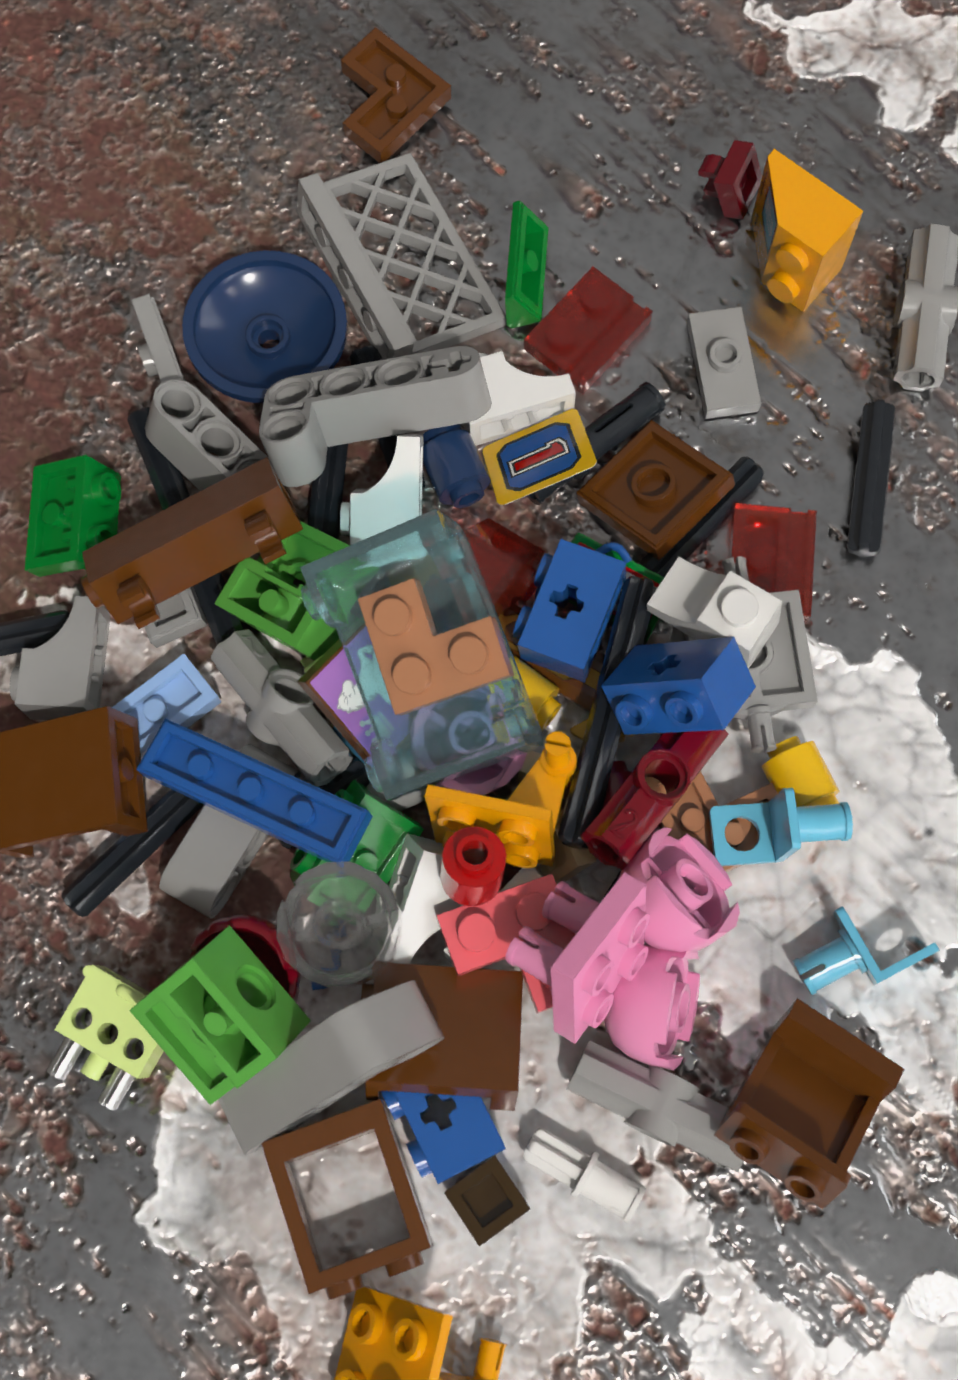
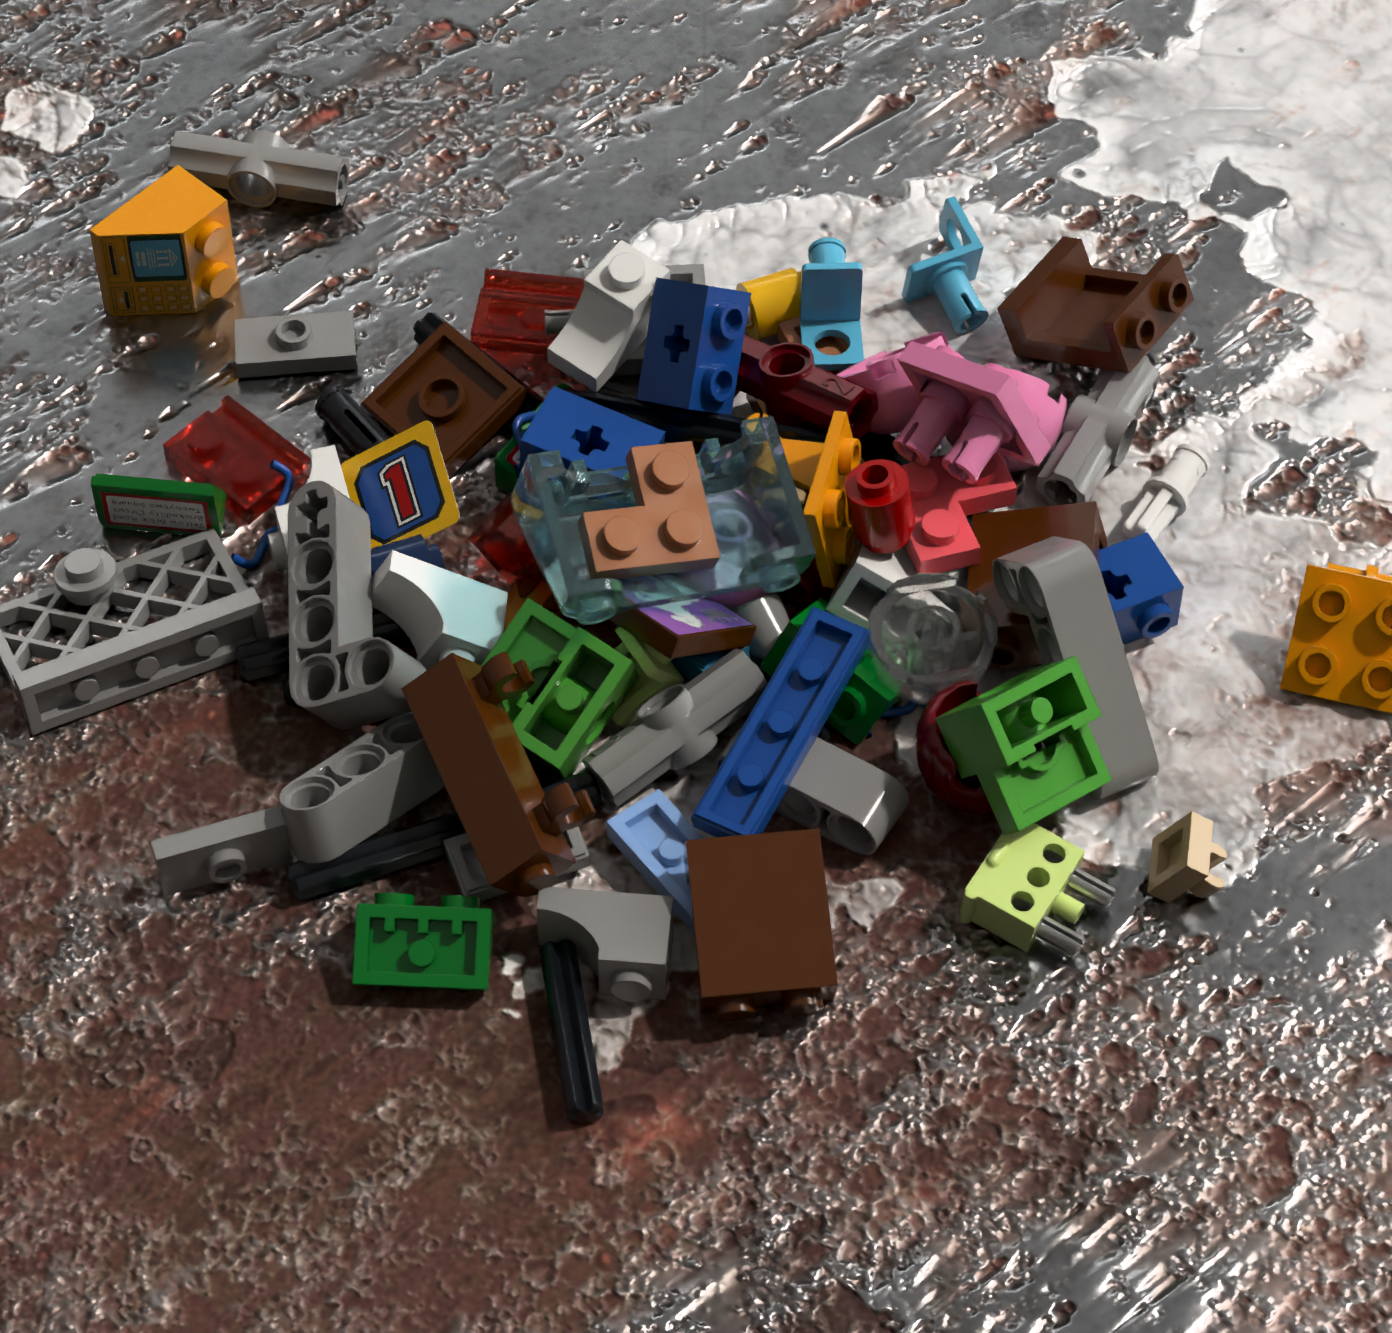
camera: 90 degrees left, 20 degrees down
black axle [61,789,204,917] -> none
dark blue dish [182,251,348,403] -> none
reddish brown window [261,1099,433,1300] -> none
dark brown plate [444,1156,531,1247] -> none
dark red tile [698,140,762,220] -> none
black axle [847,399,896,558] -> none
none -> light grey plate [54,548,118,606]
none -> blue piece [231,459,294,569]
none -> tan tile [1147,811,1227,903]

